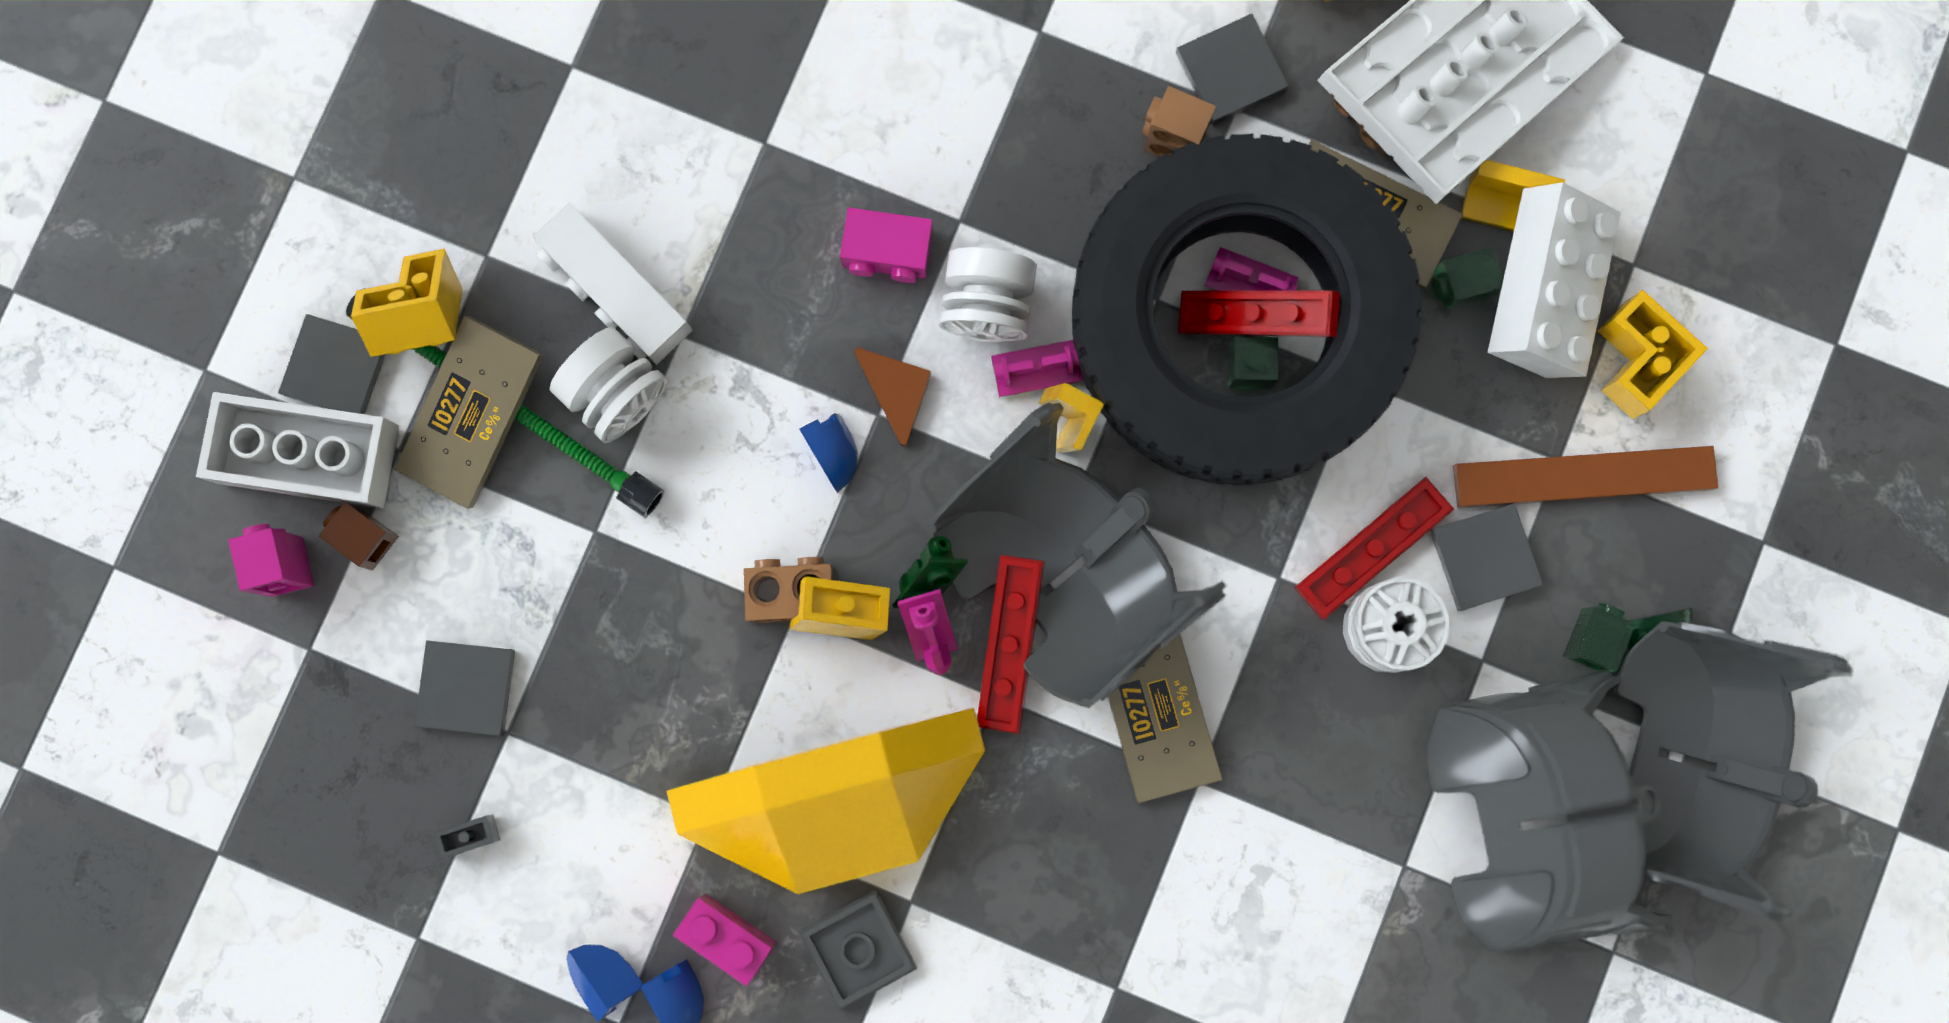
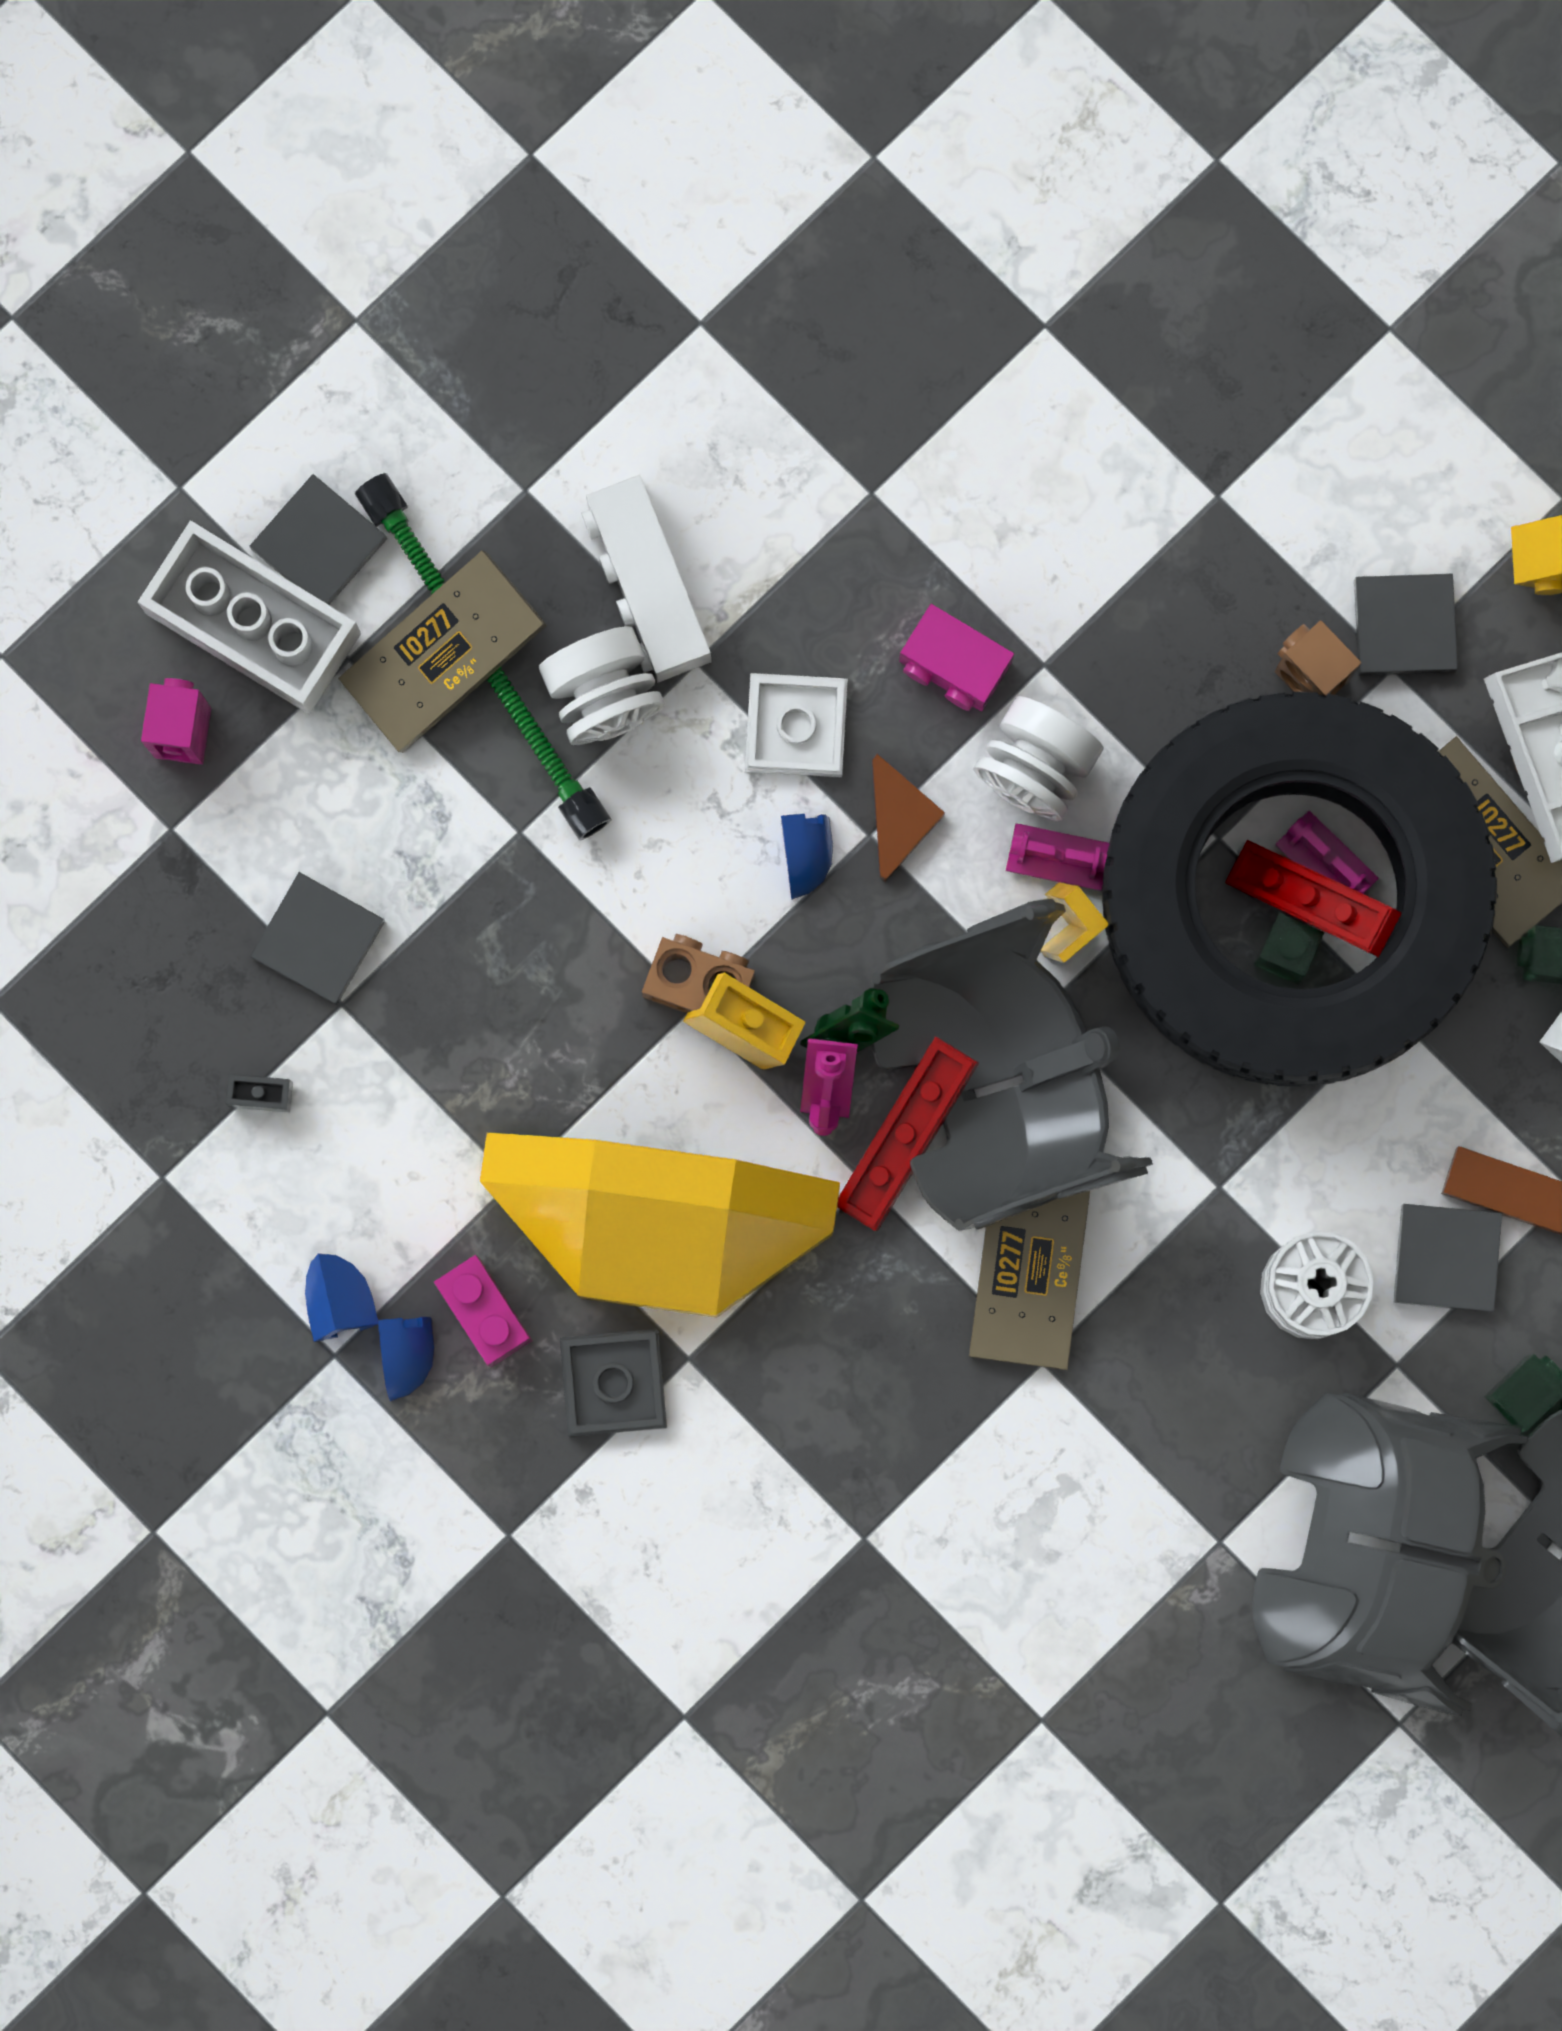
camera: 20 degrees right, 0 degrees up
reddish brown brick [318,502,399,571] -> none
yellow brick [351,248,462,357] -> none
red tile [1294,477,1454,620] -> none
none -> white tile [745,673,848,777]

